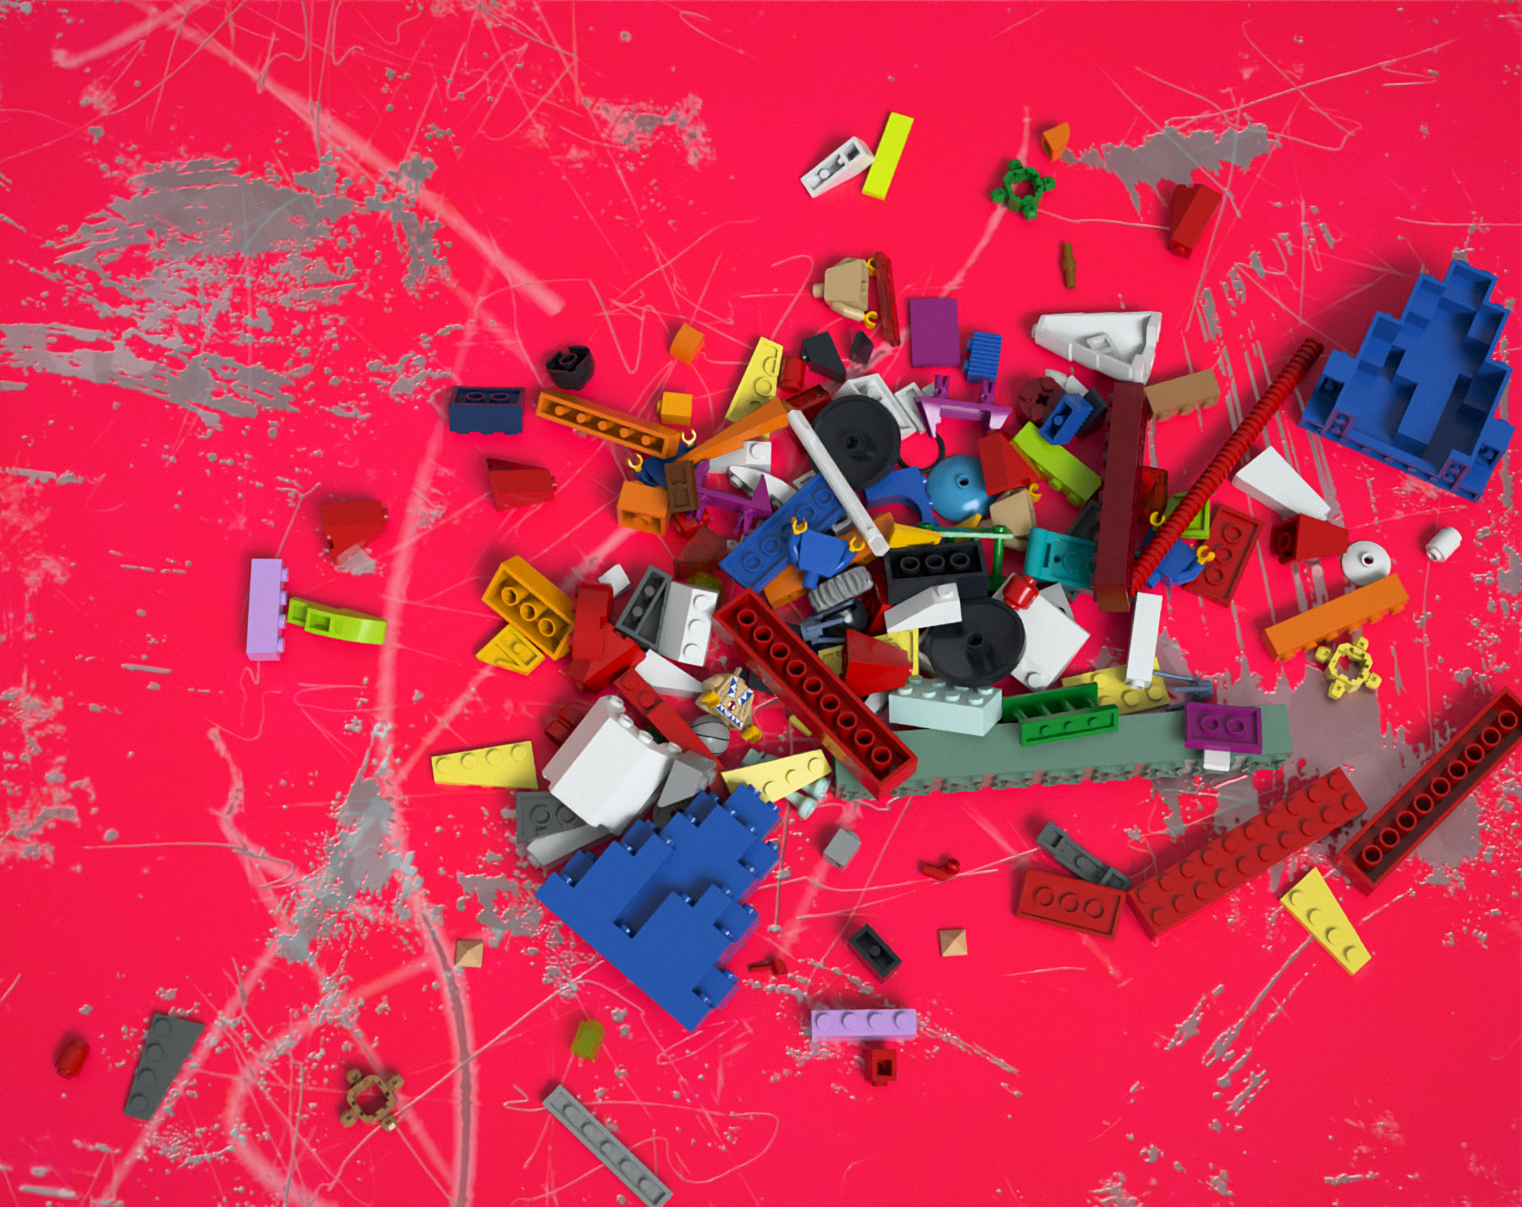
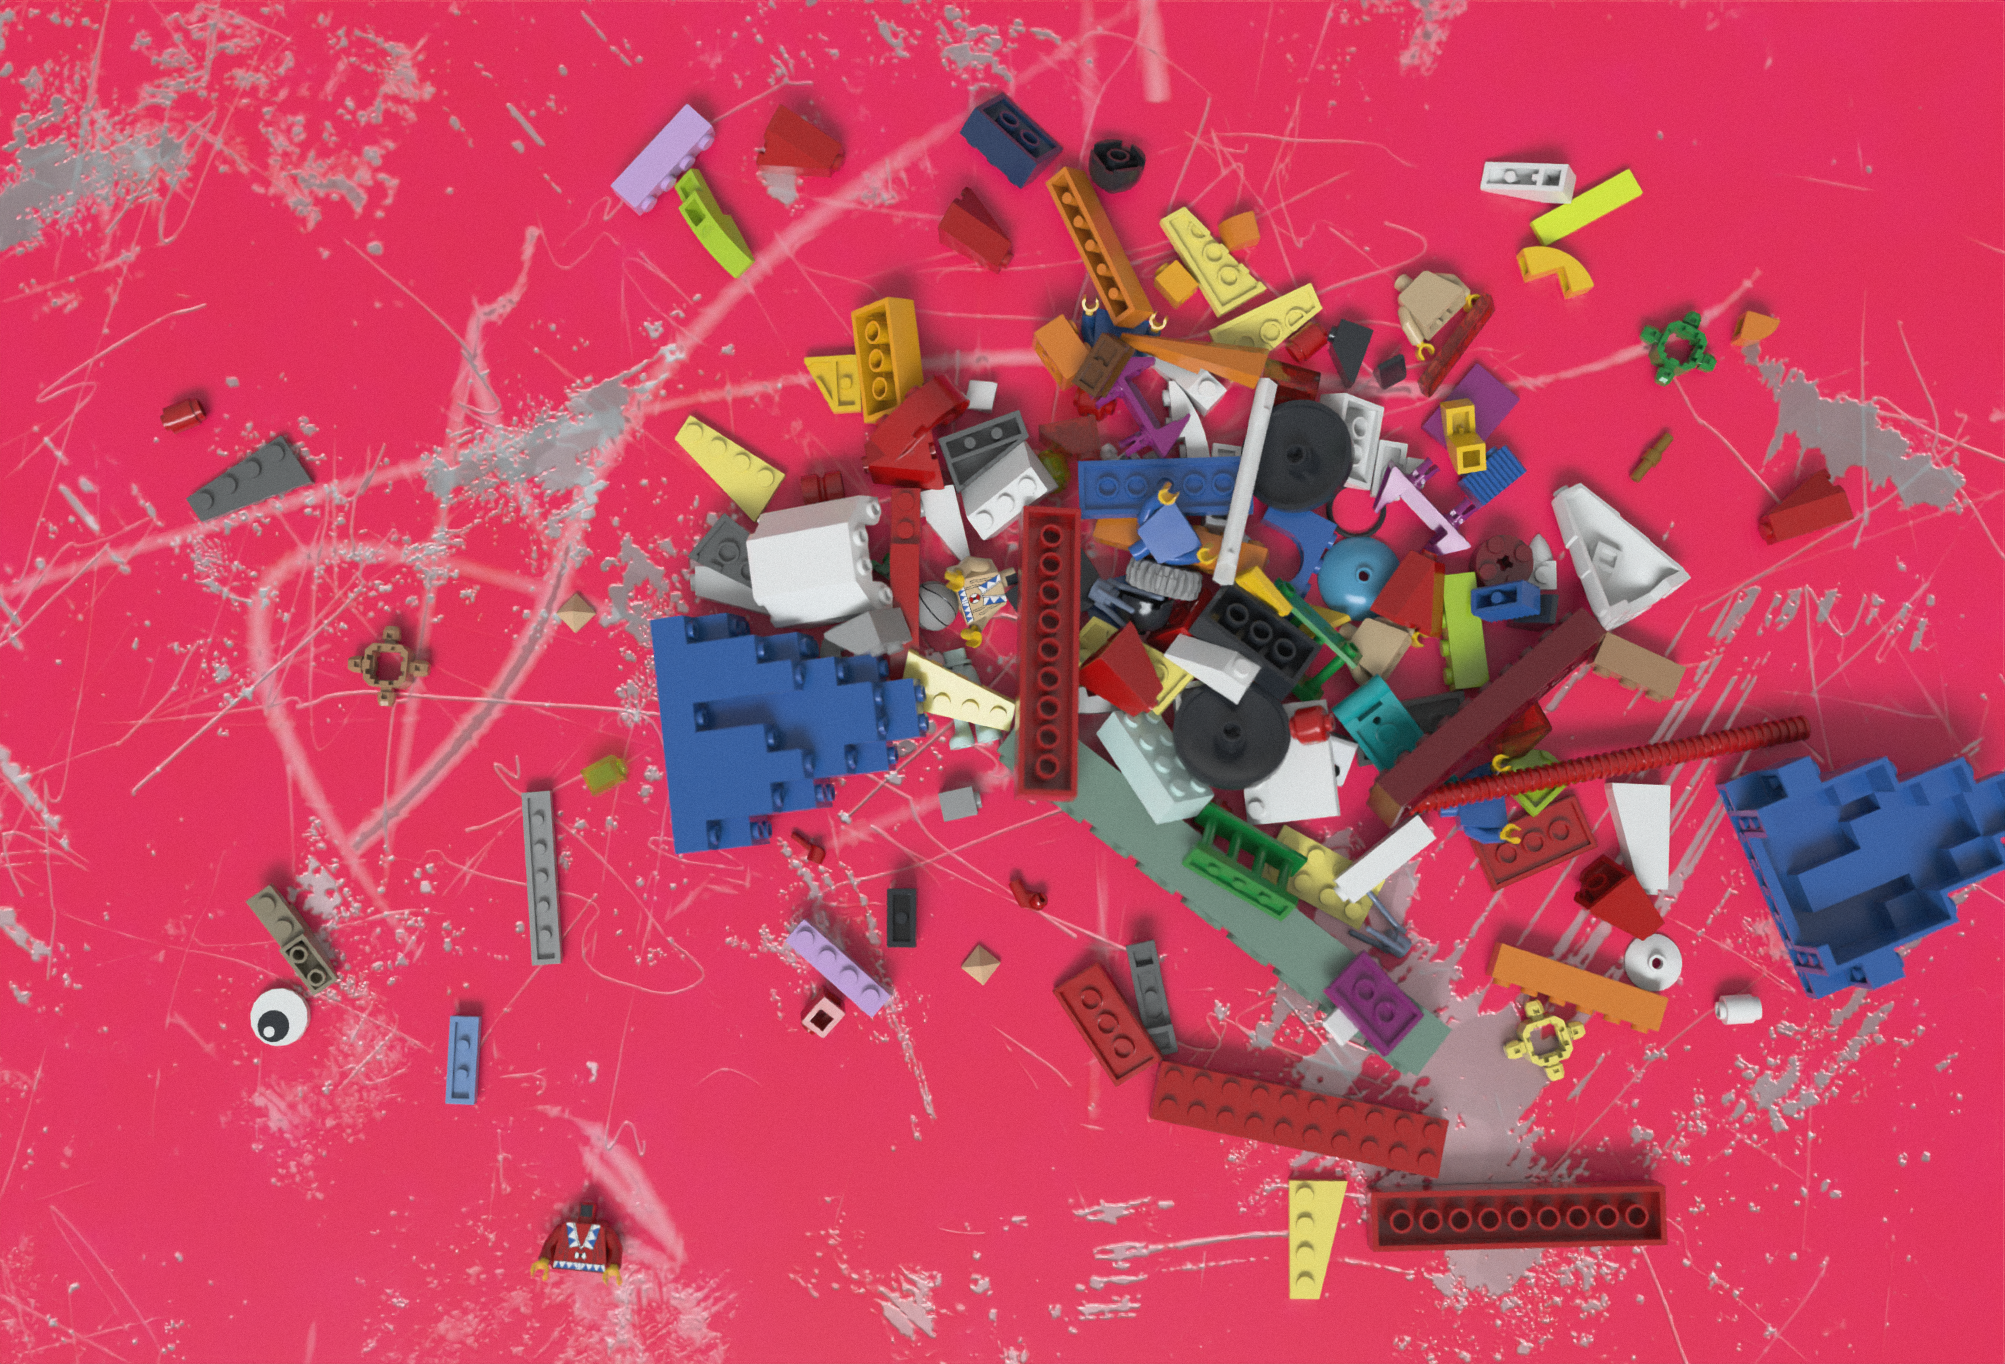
camera: 45 degrees right, 15 degrees up
none -> light yellow wing [1159,207,1267,318]
none -> yellow brick [1440,398,1486,474]
none -> yellow brick [1516,246,1594,299]

